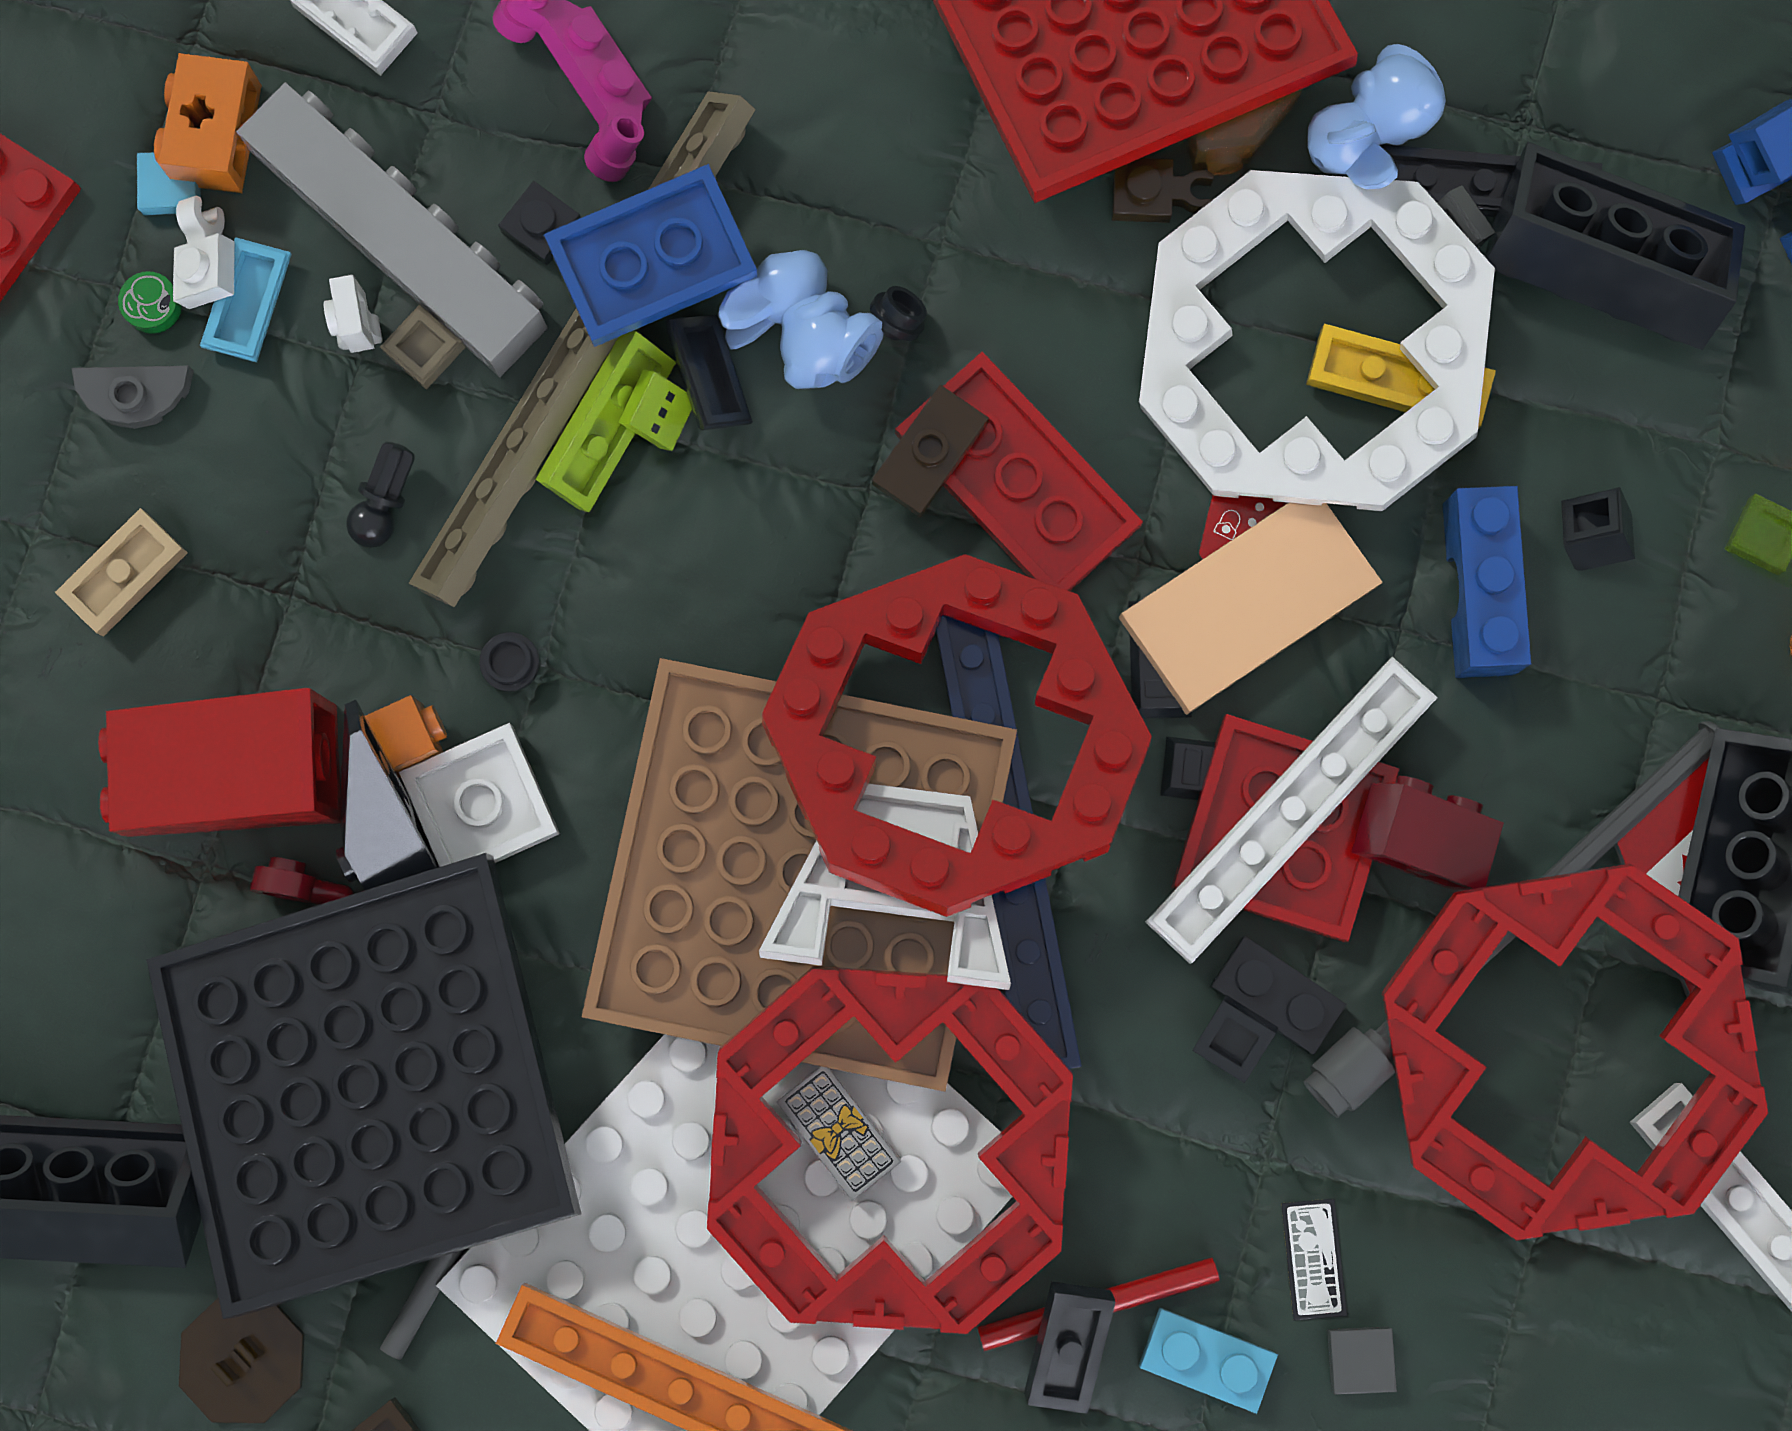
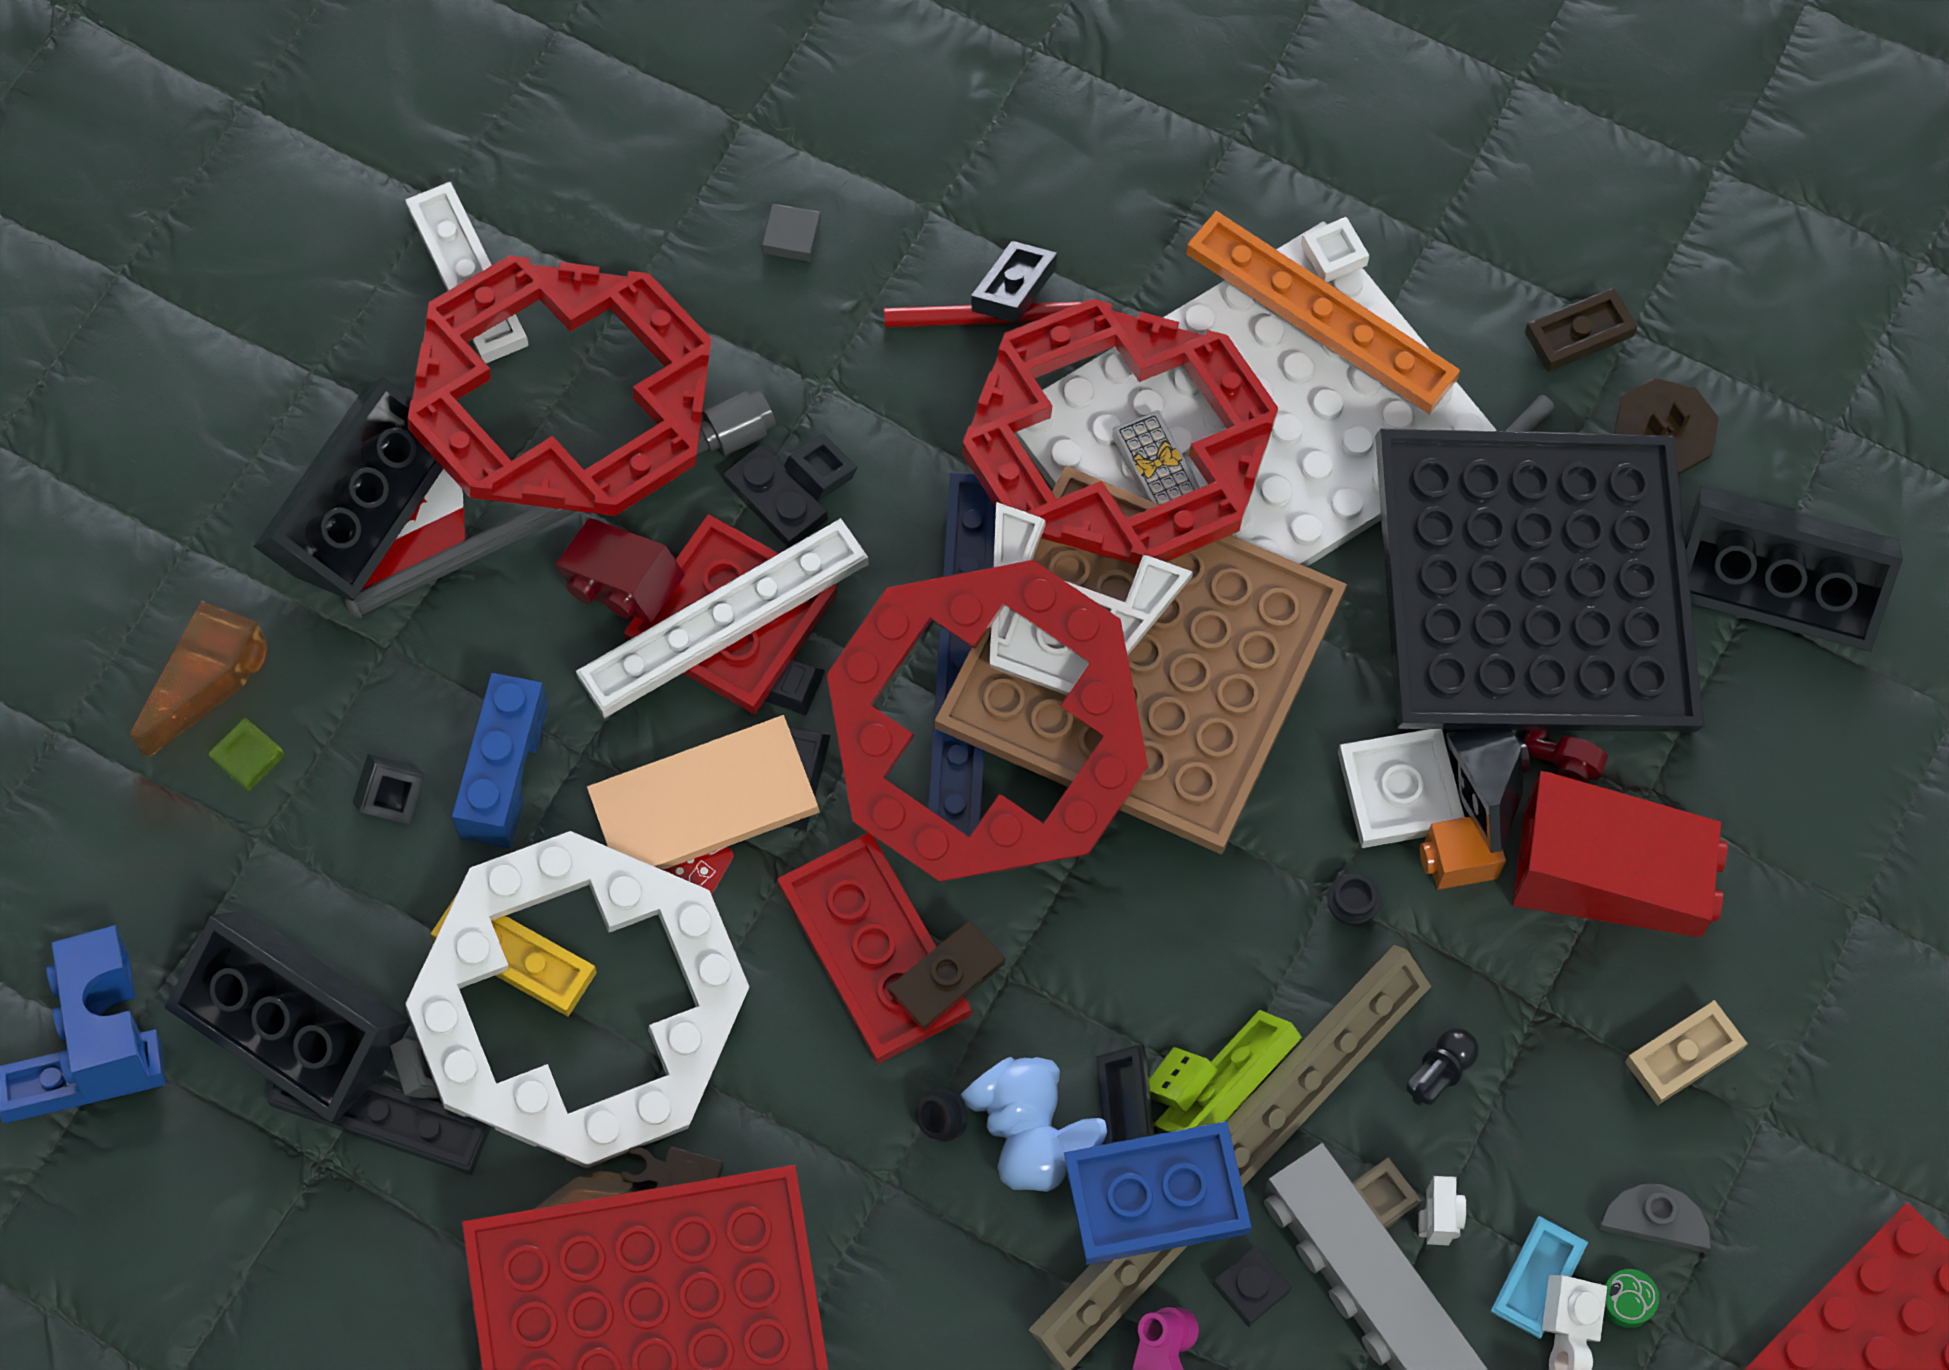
camera: 170 degrees left, 15 degrees down
medium azure plate [1138,1307,1278,1414] -> none
sticker [1281,1199,1347,1320] -> none
light blue animal [1308,44,1446,190] -> none

